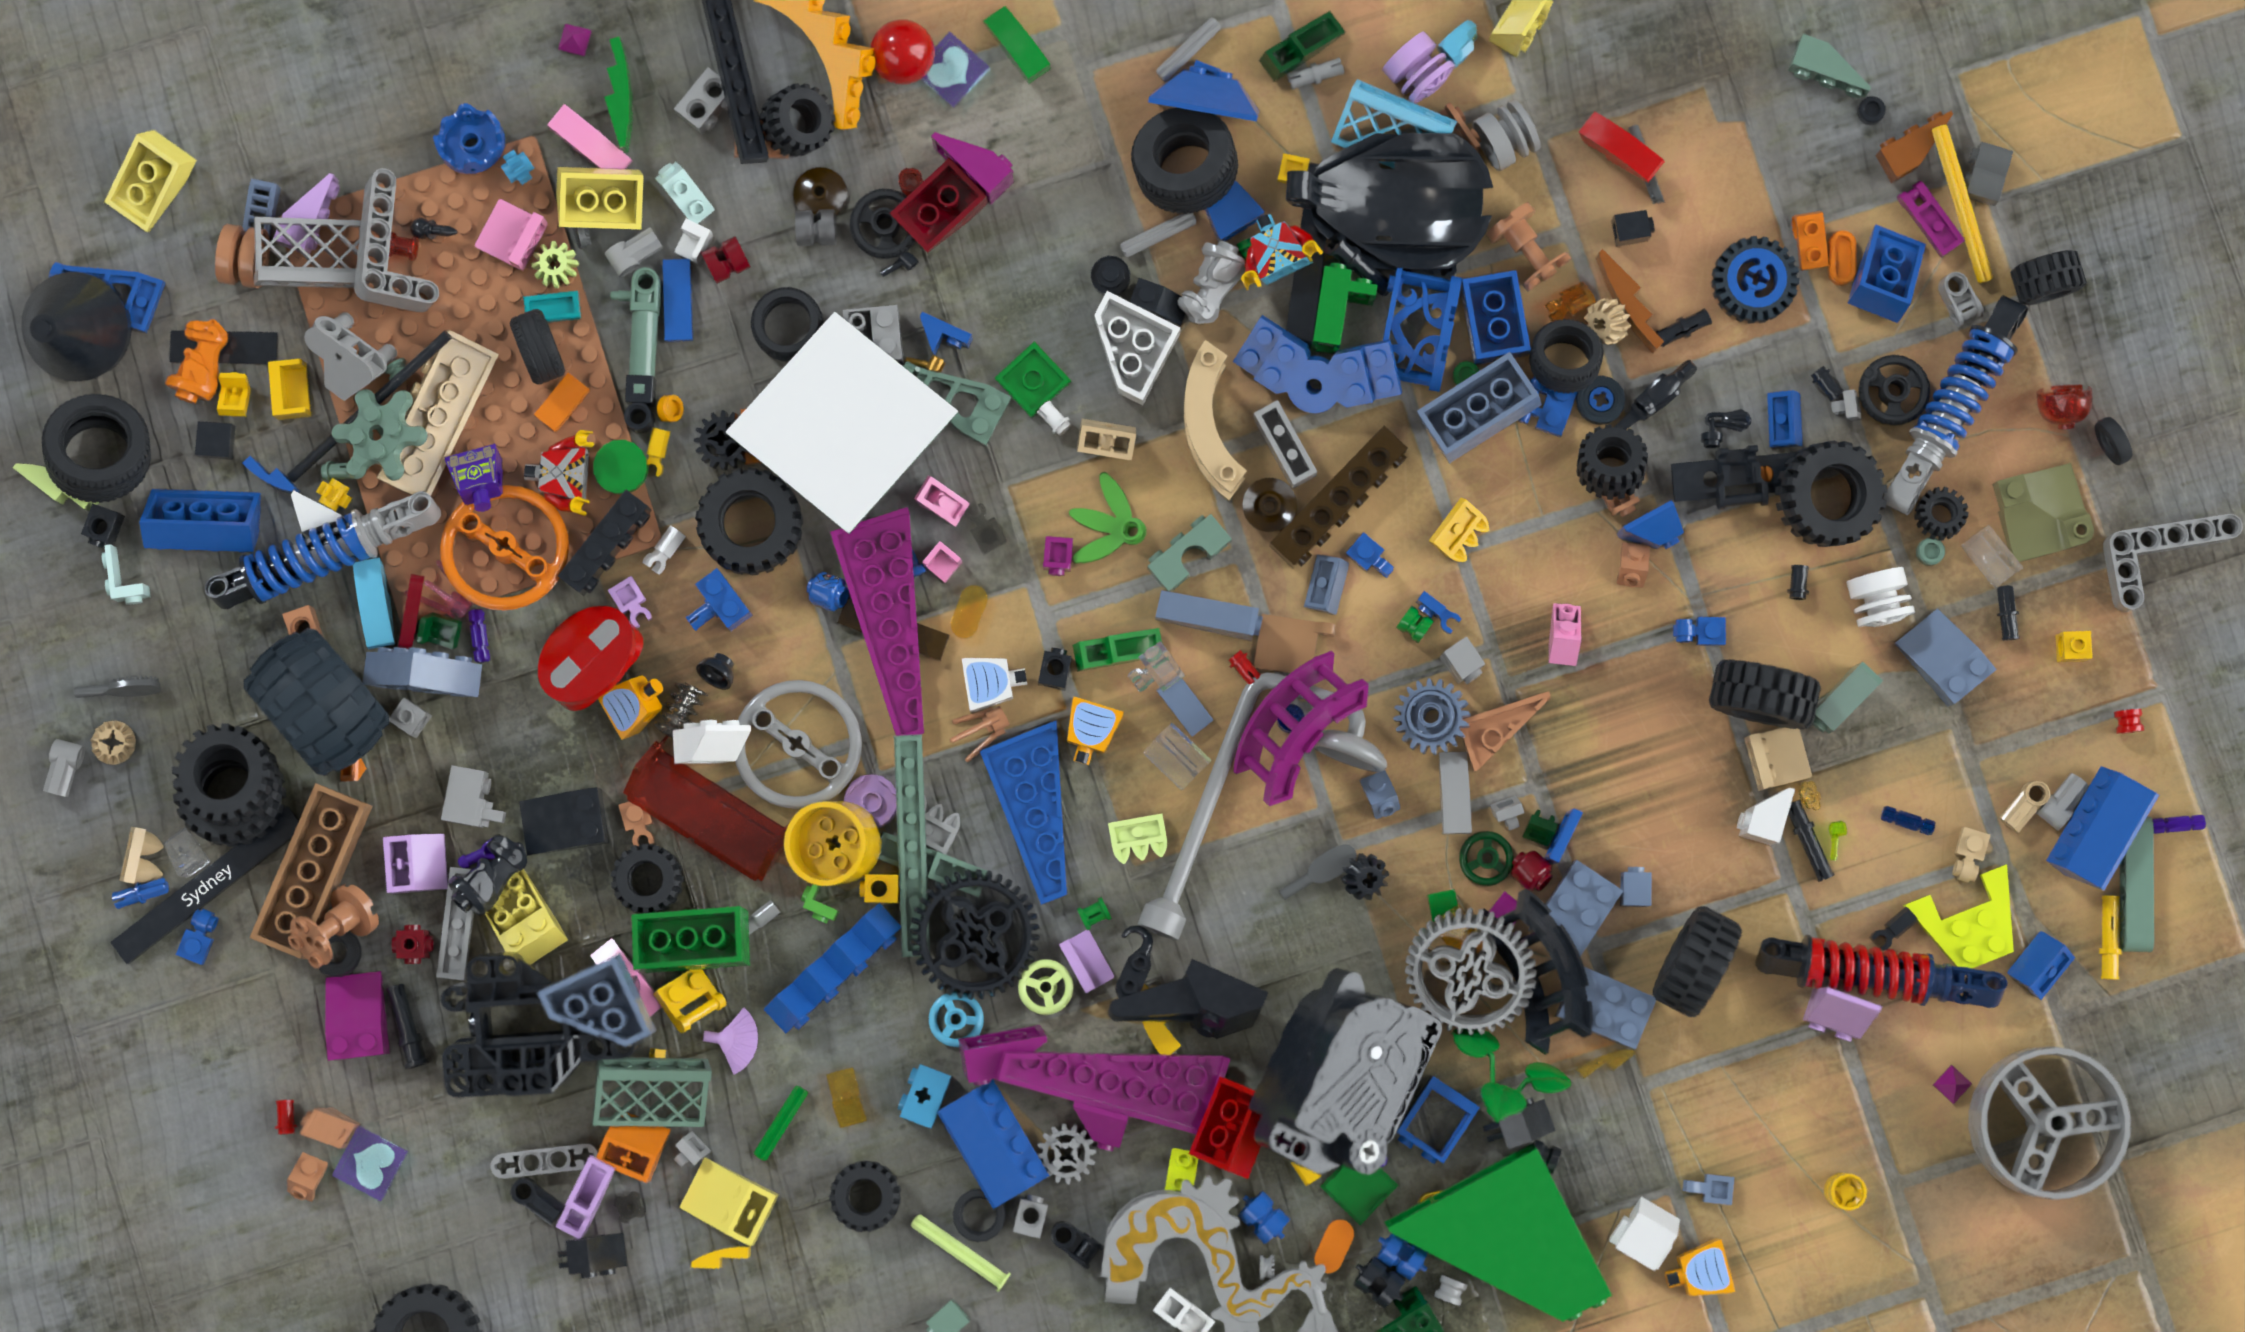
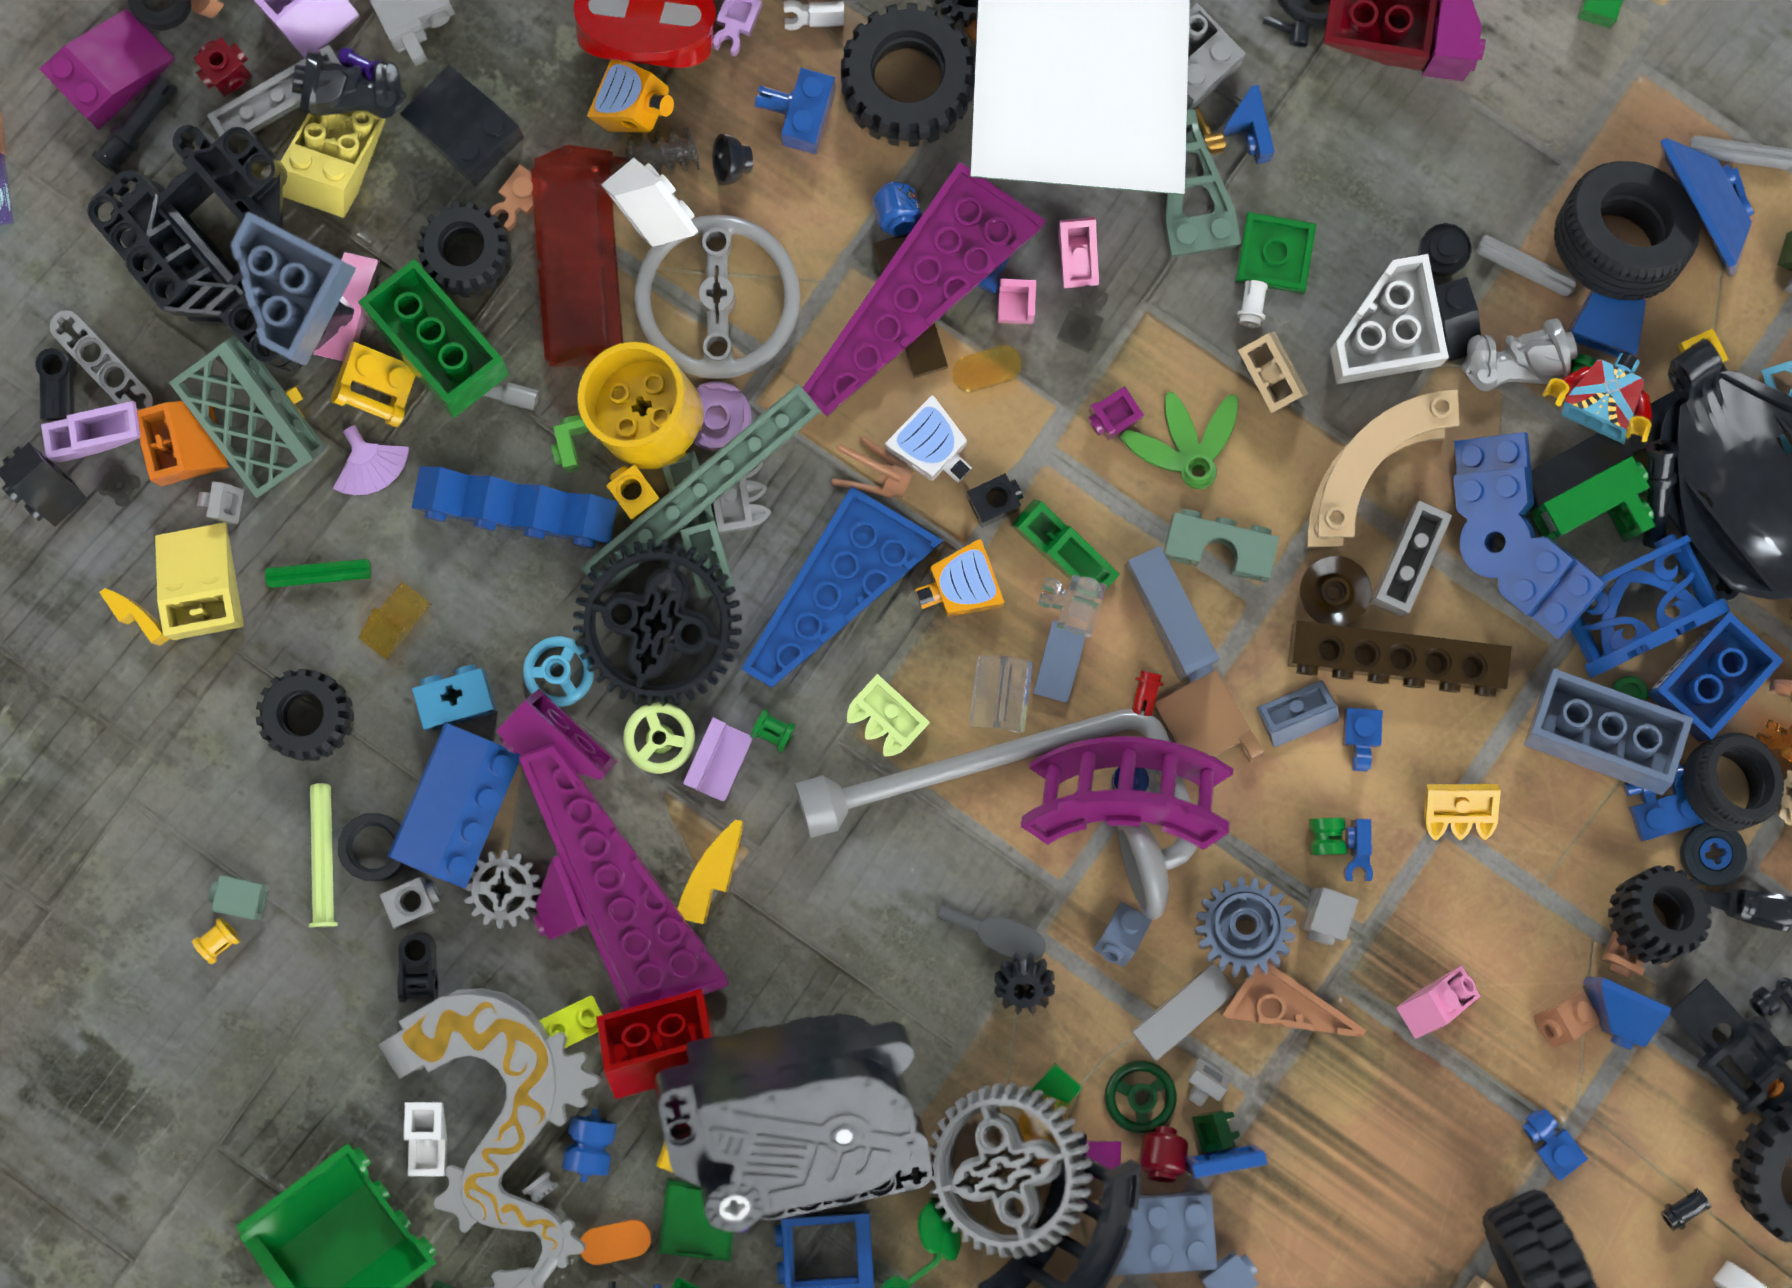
camera: 50 degrees right, 0 degrees up
black slope [1108,925,1269,1039] -> none

